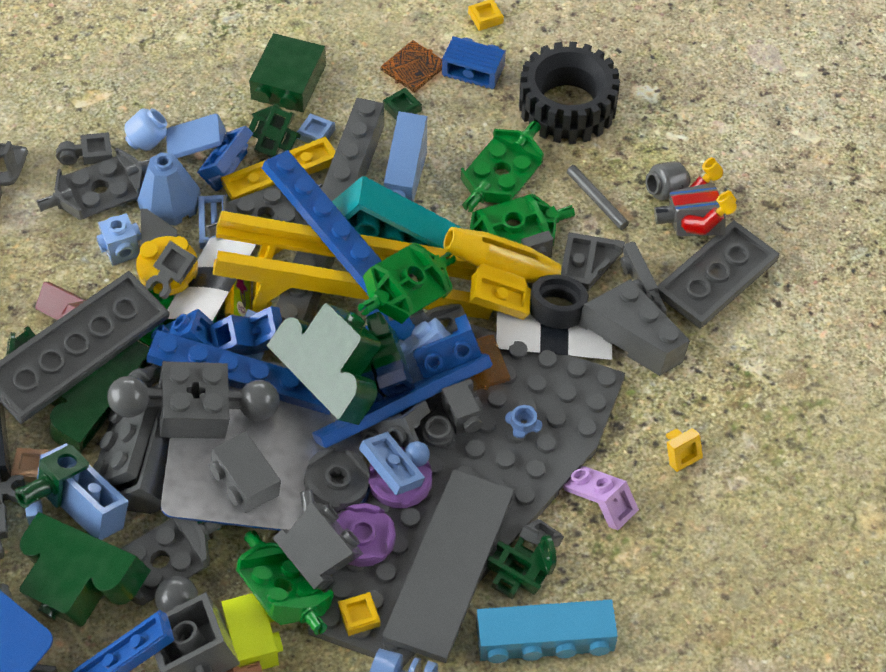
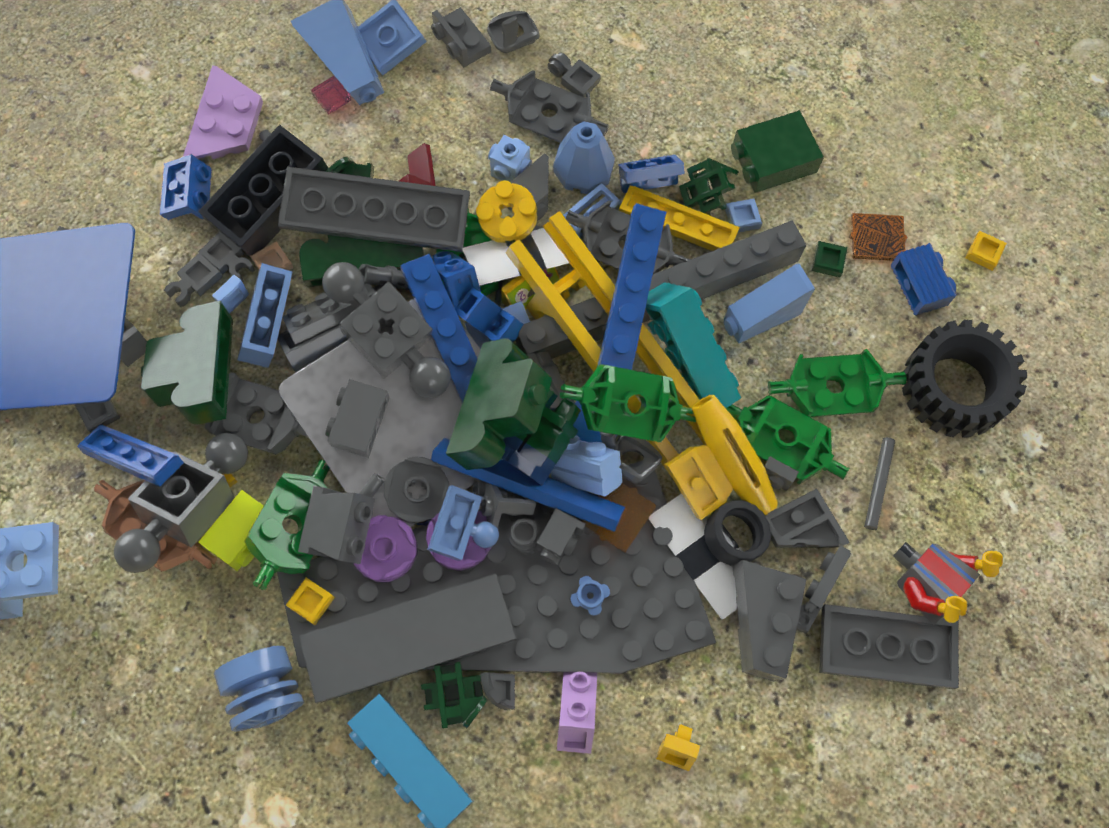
camera: 50 degrees right, 15 degrees up
dark green bracket [15,445,89,508] -> none
light blue head [125,108,167,151] -> none
dark grey plate [145,241,197,299] -> none
medium blue slope [166,114,226,158] -> none
blue bracket [413,314,482,378] -> none
dark grey head [645,161,691,201] -> none

